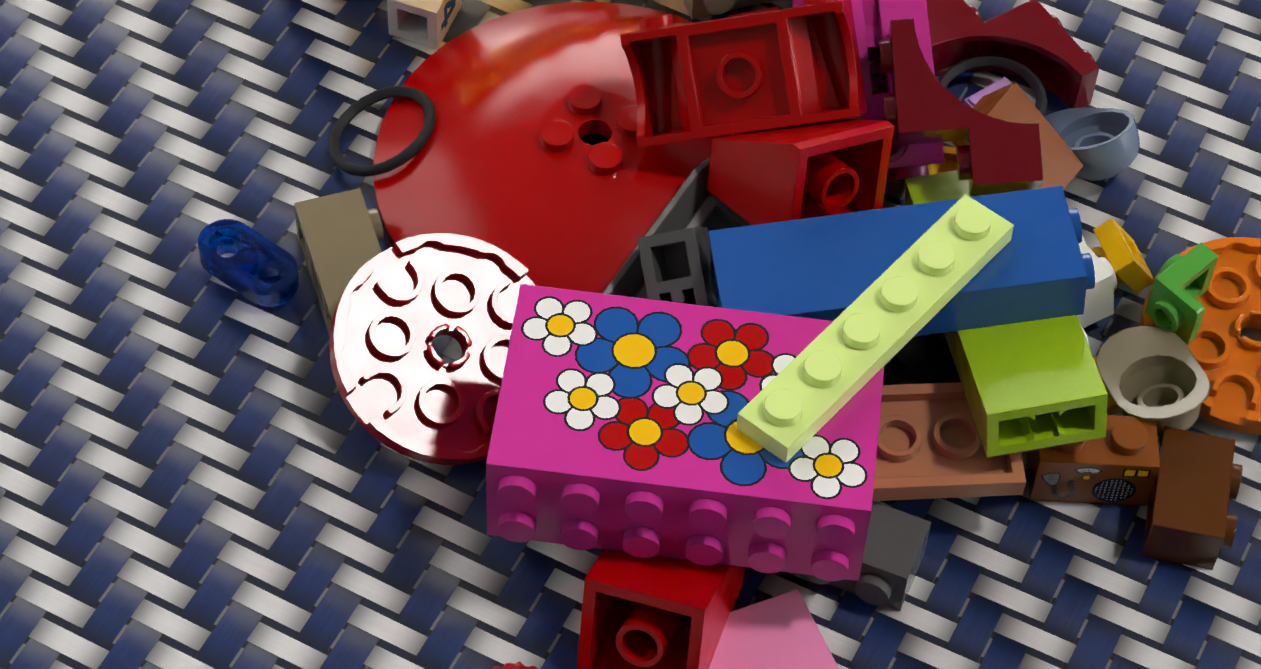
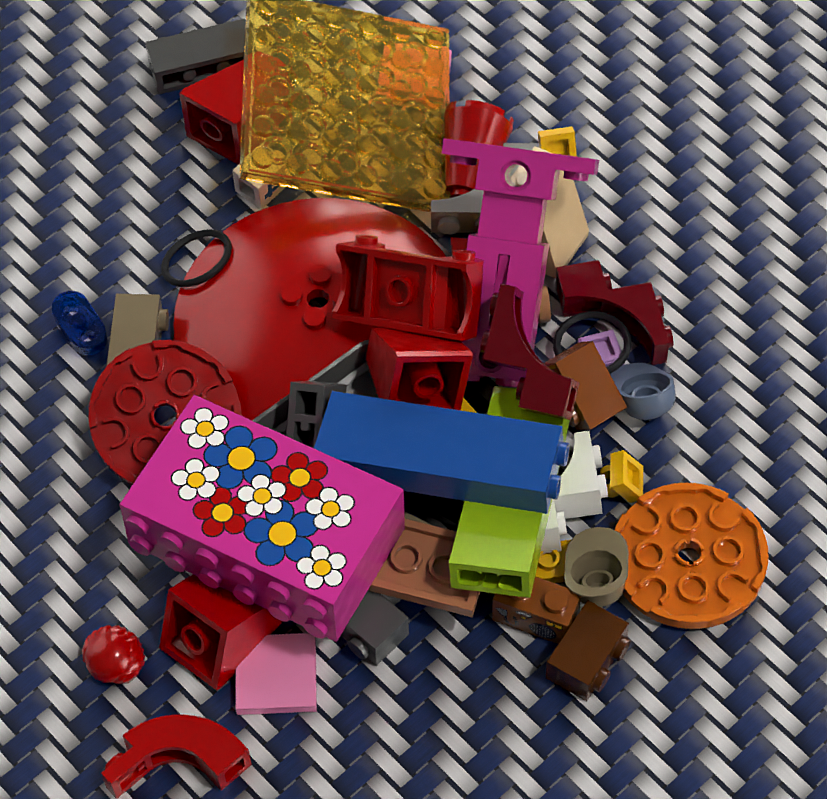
camera: 25 degrees right, 5 degrees up
yellowish green plate [736,194,1014,463] -> none
bright green bracket [1145,242,1219,345] -> none

